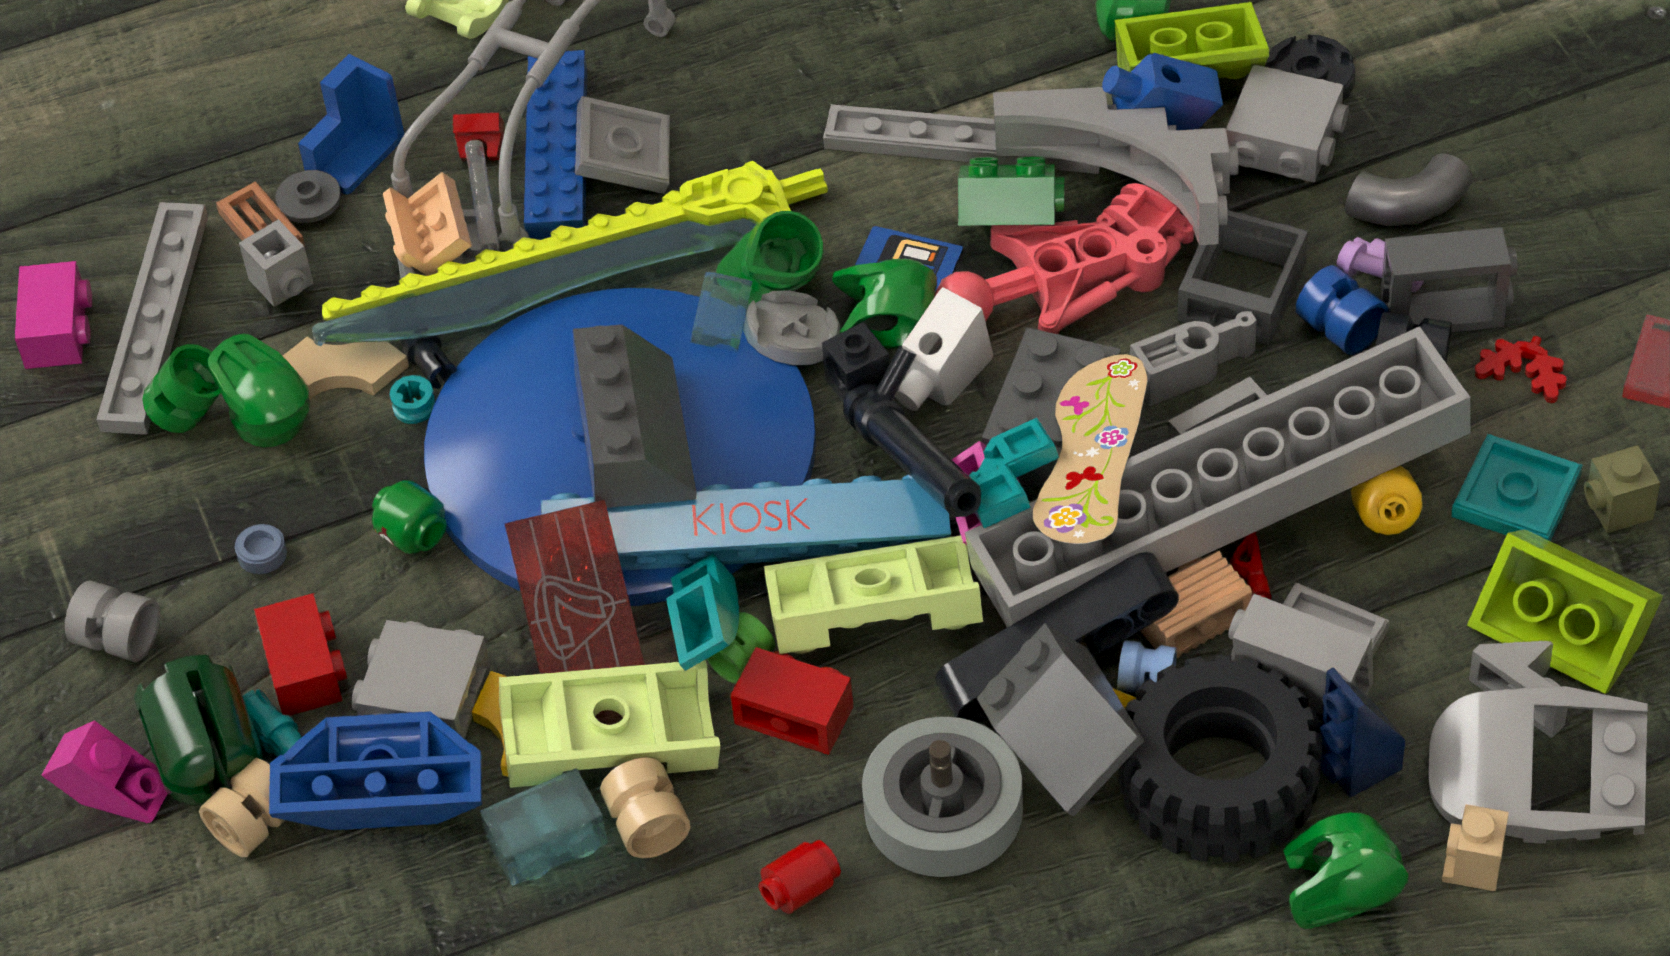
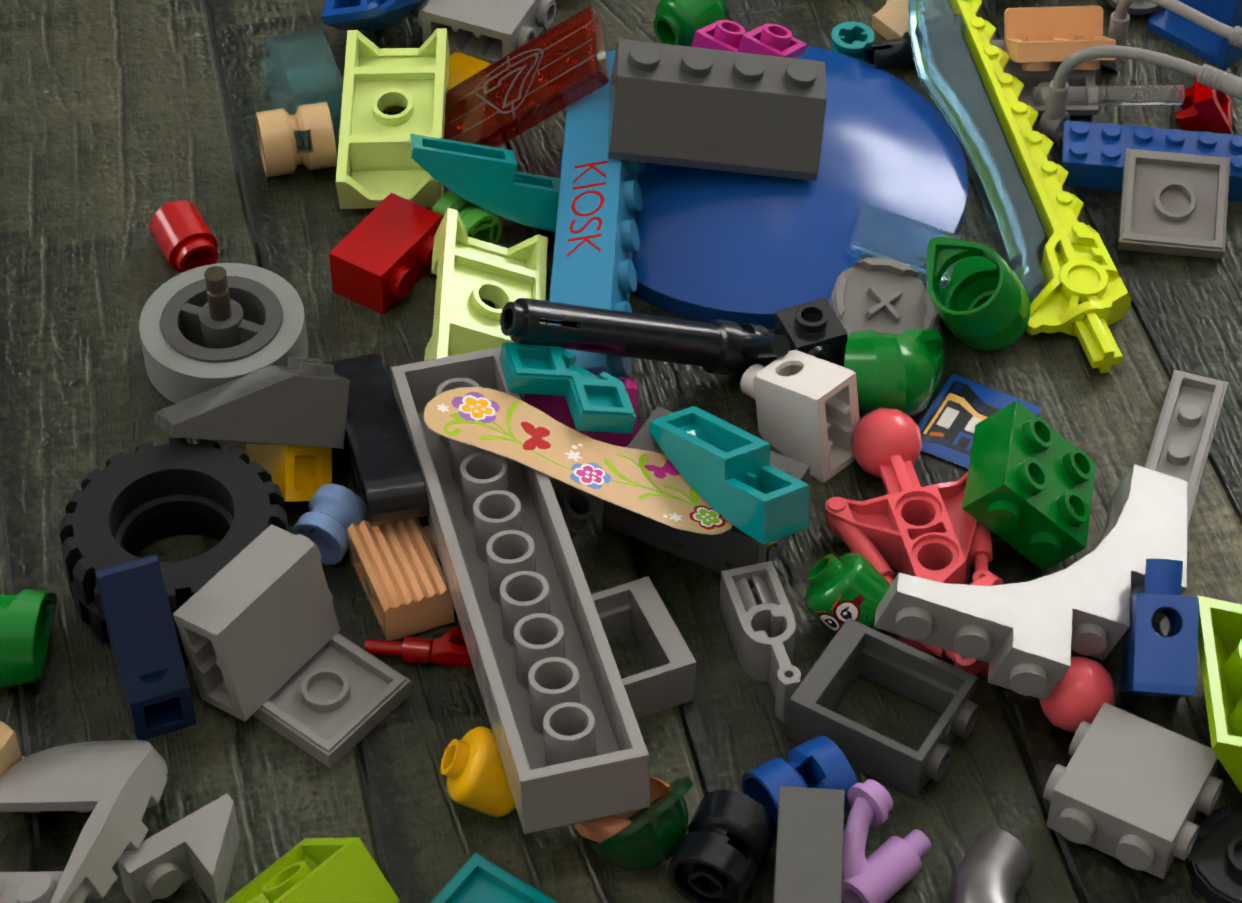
camera: 95 degrees right, 5 degrees down
none -> teal slope [649,406,810,545]
none -> dark pink slope [691,20,808,58]
none -> green head [805,553,890,636]

